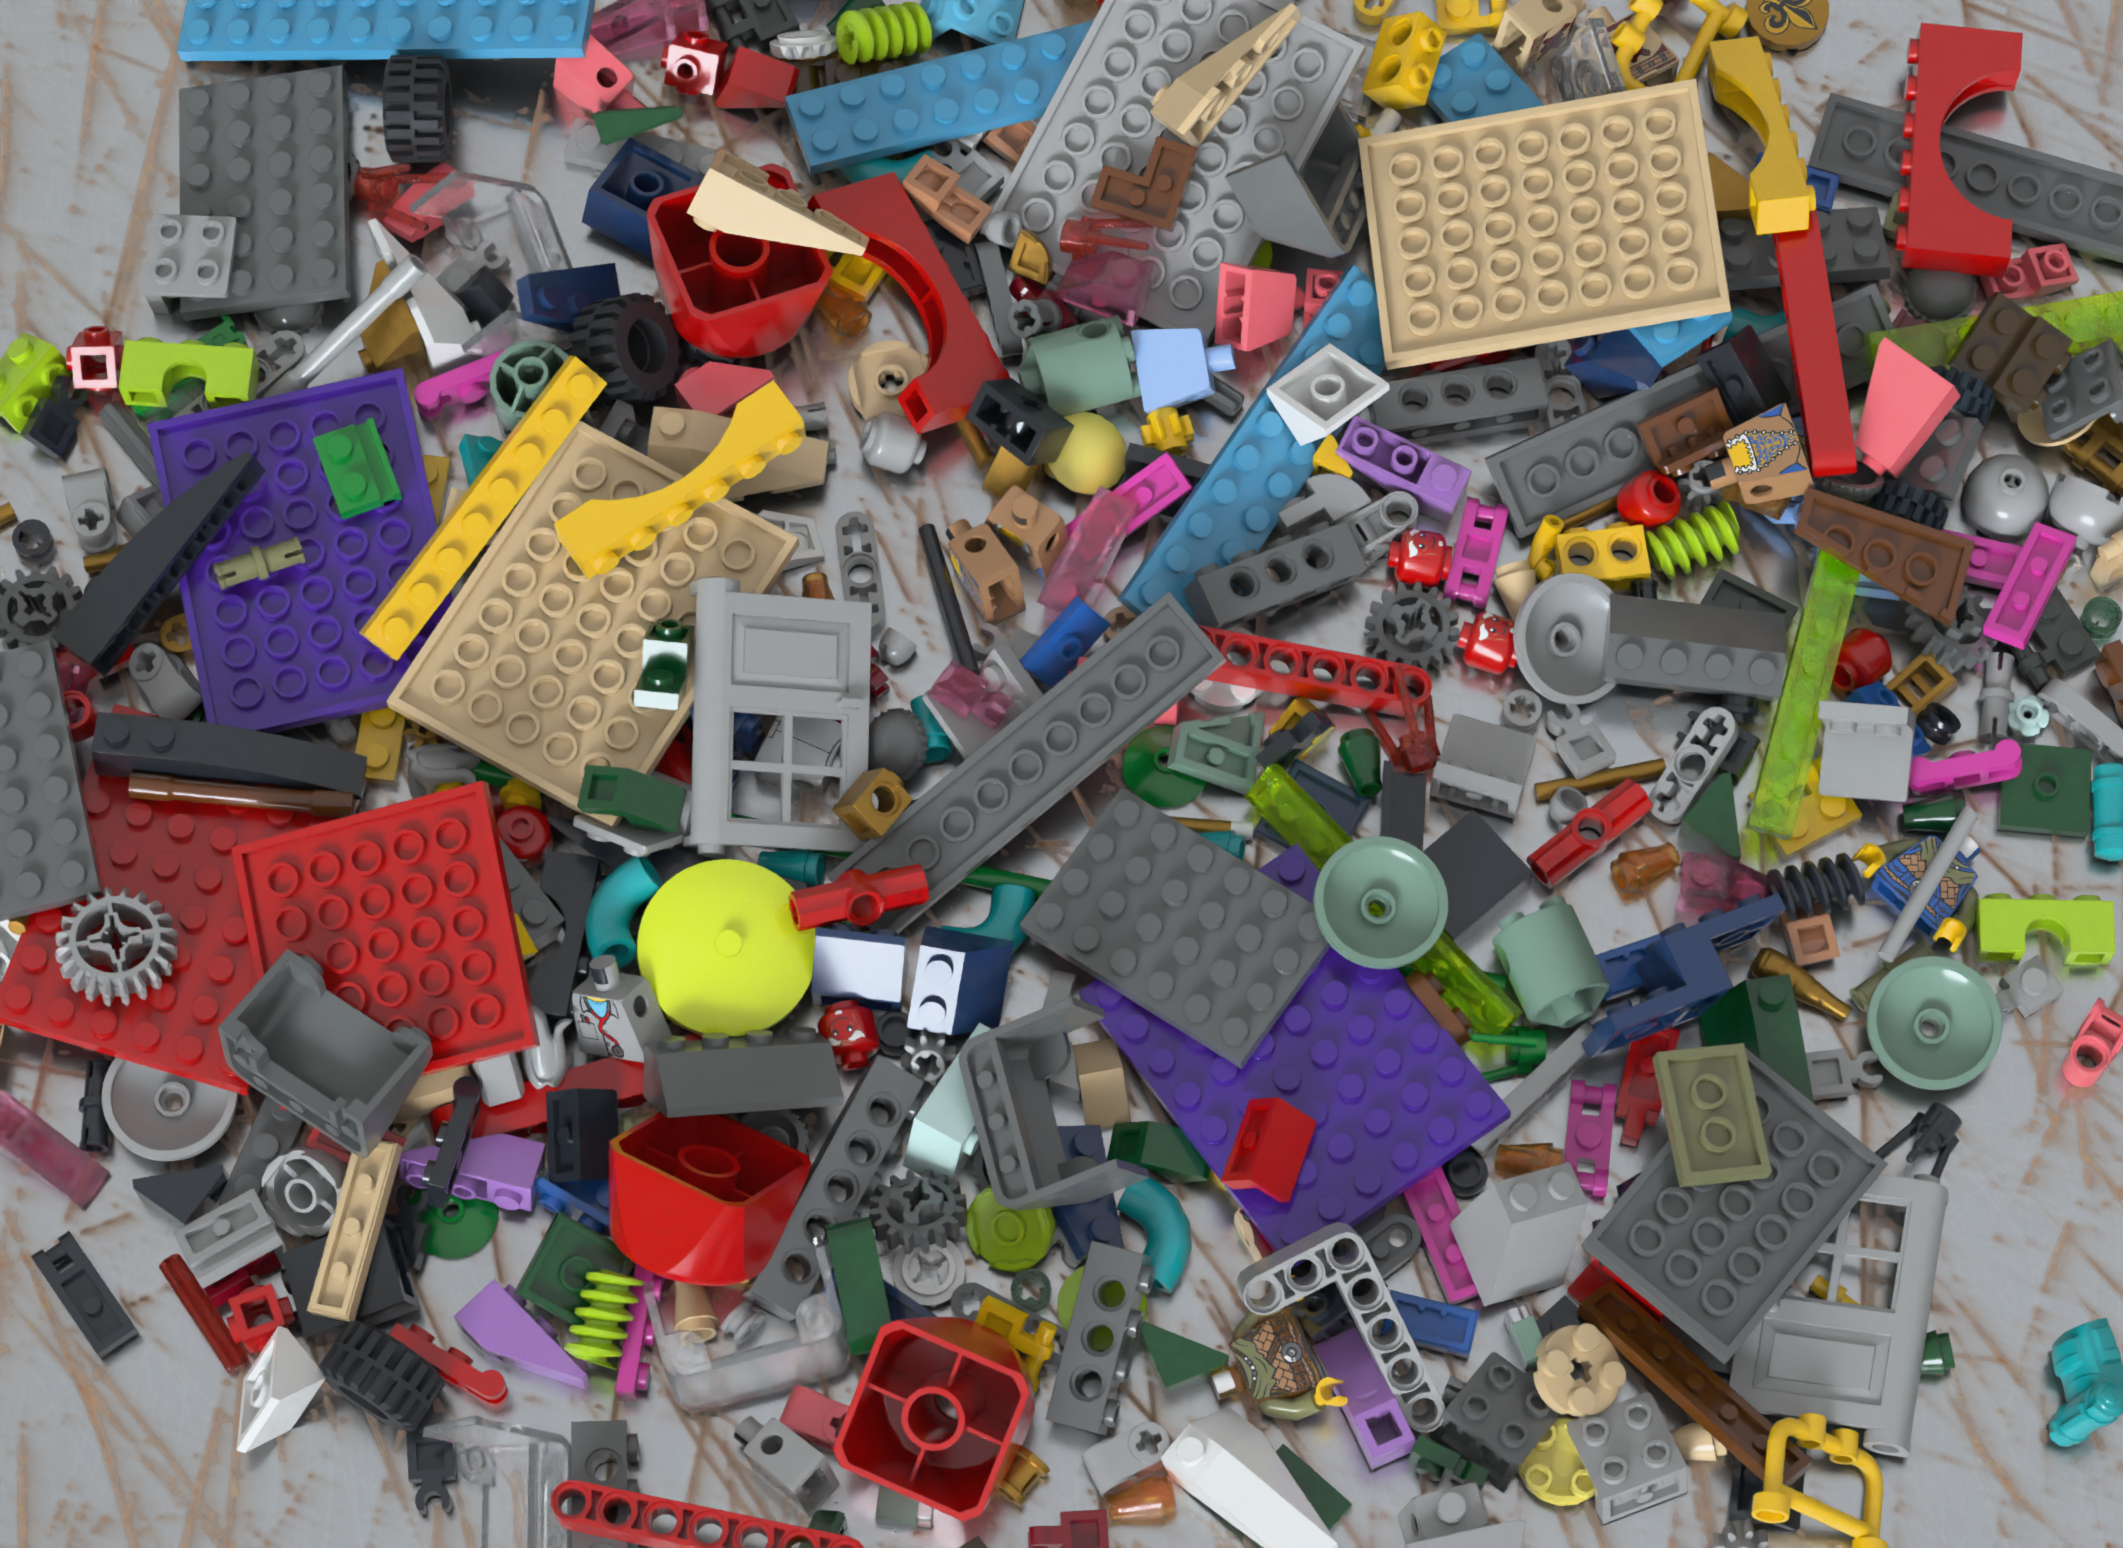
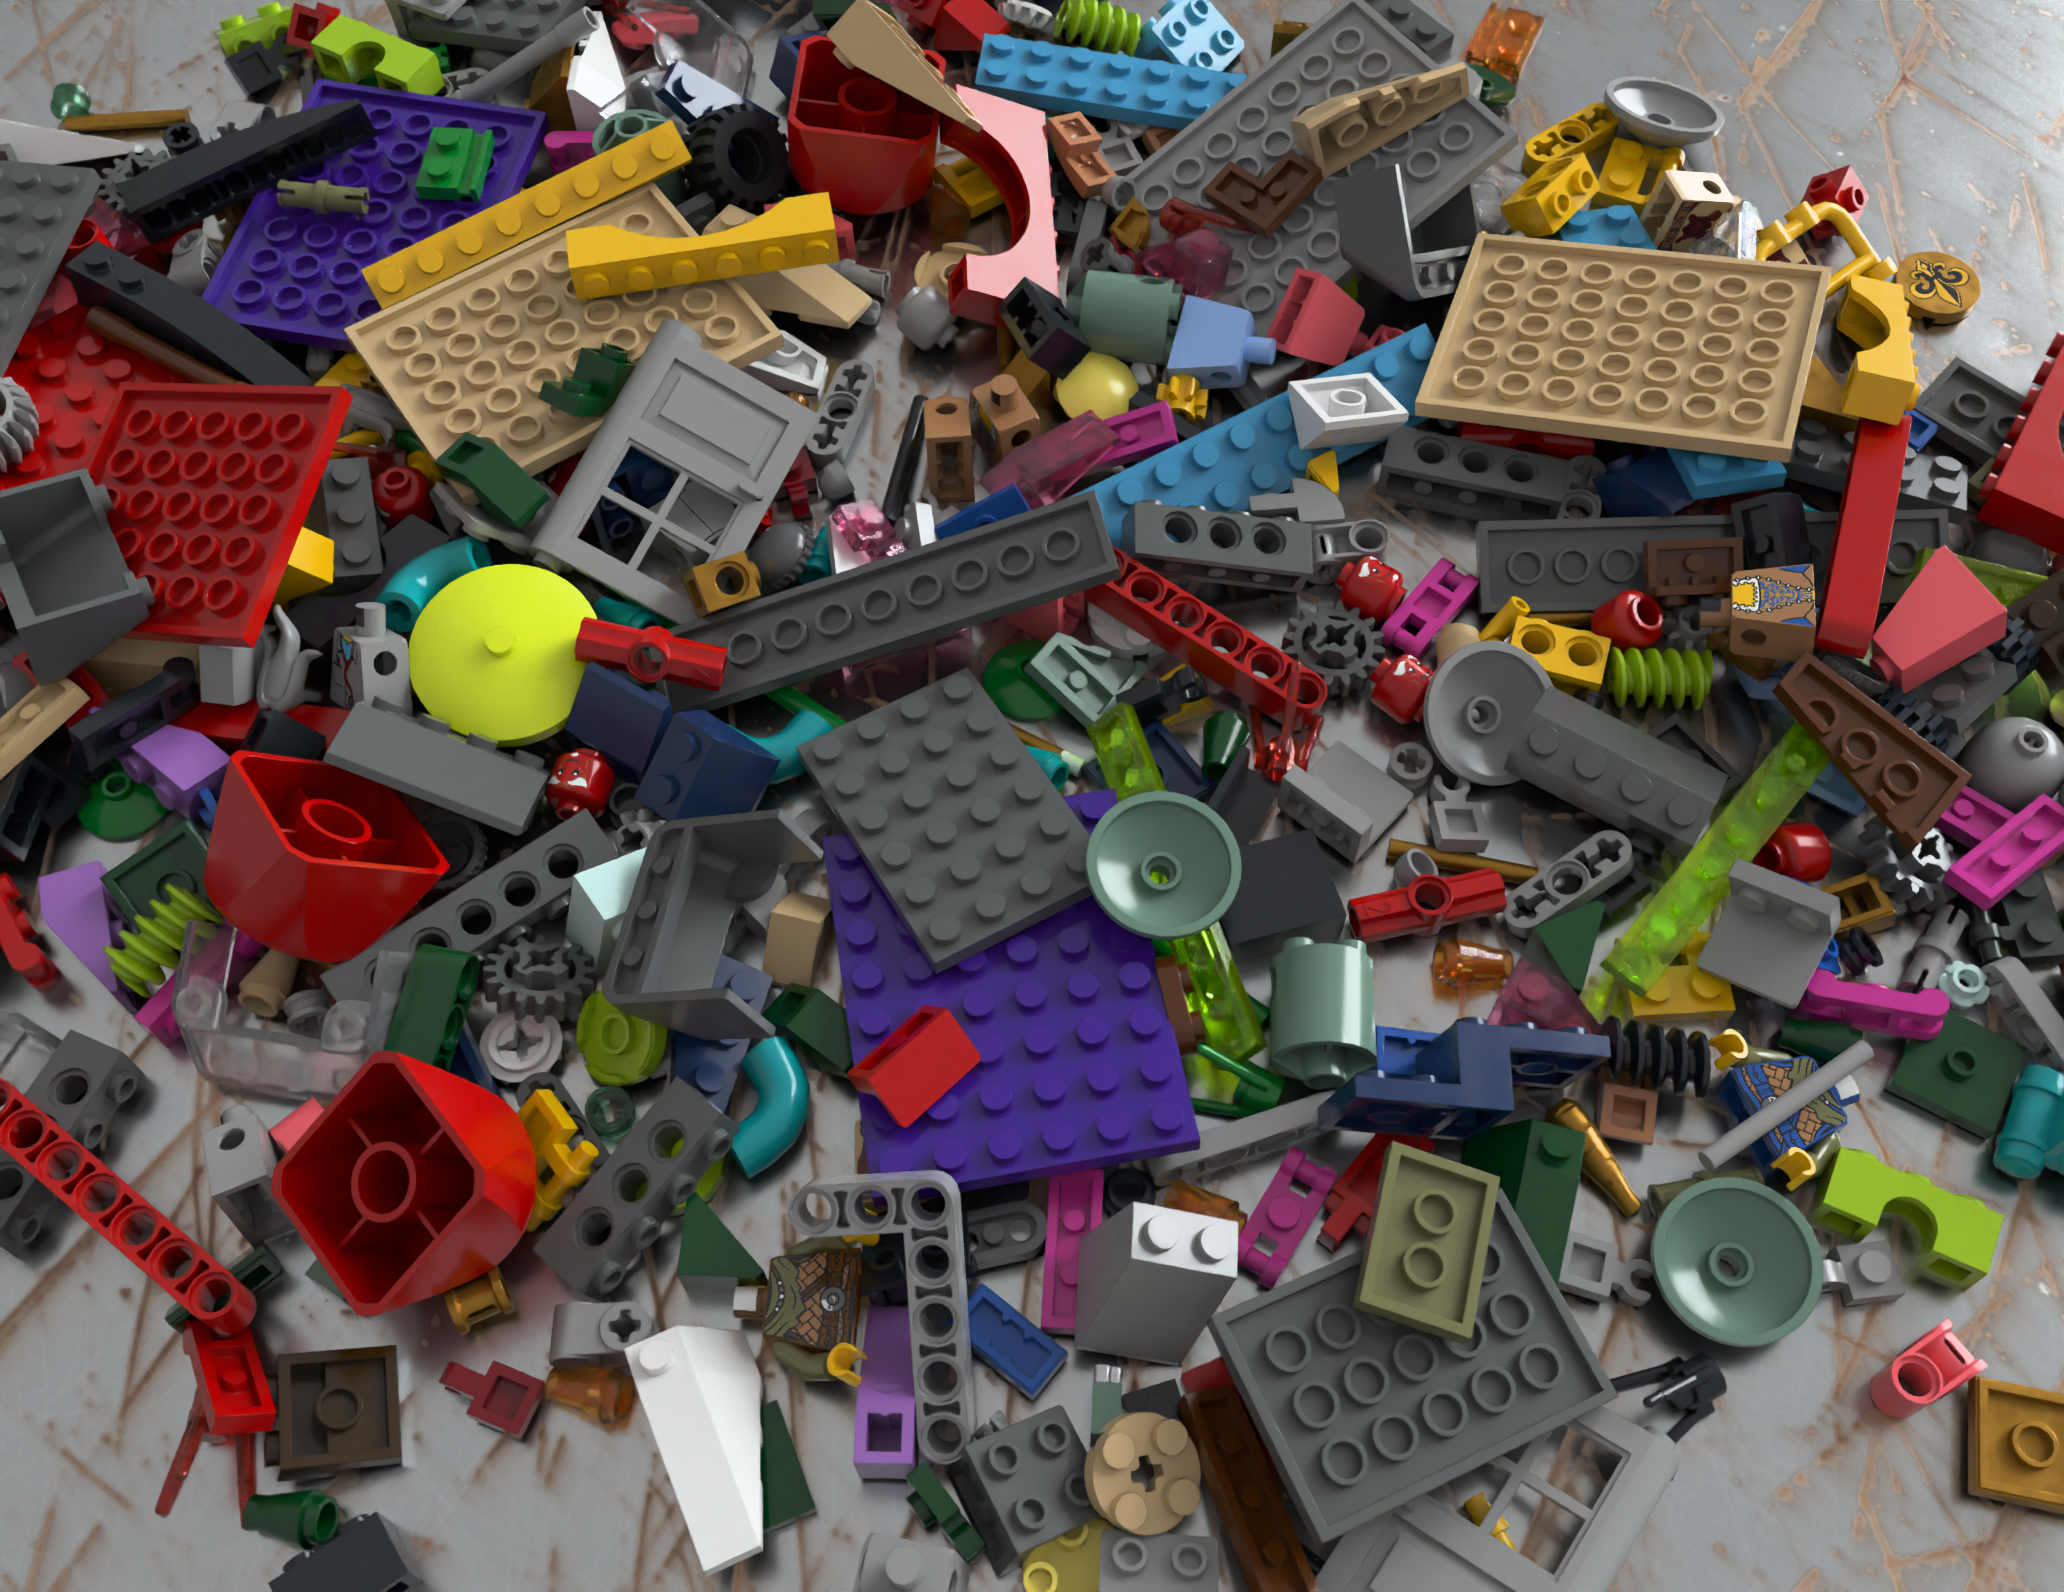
camera: 25 degrees right, 10 degrees down
medium lavender slope [1335,415,1472,525] -> none

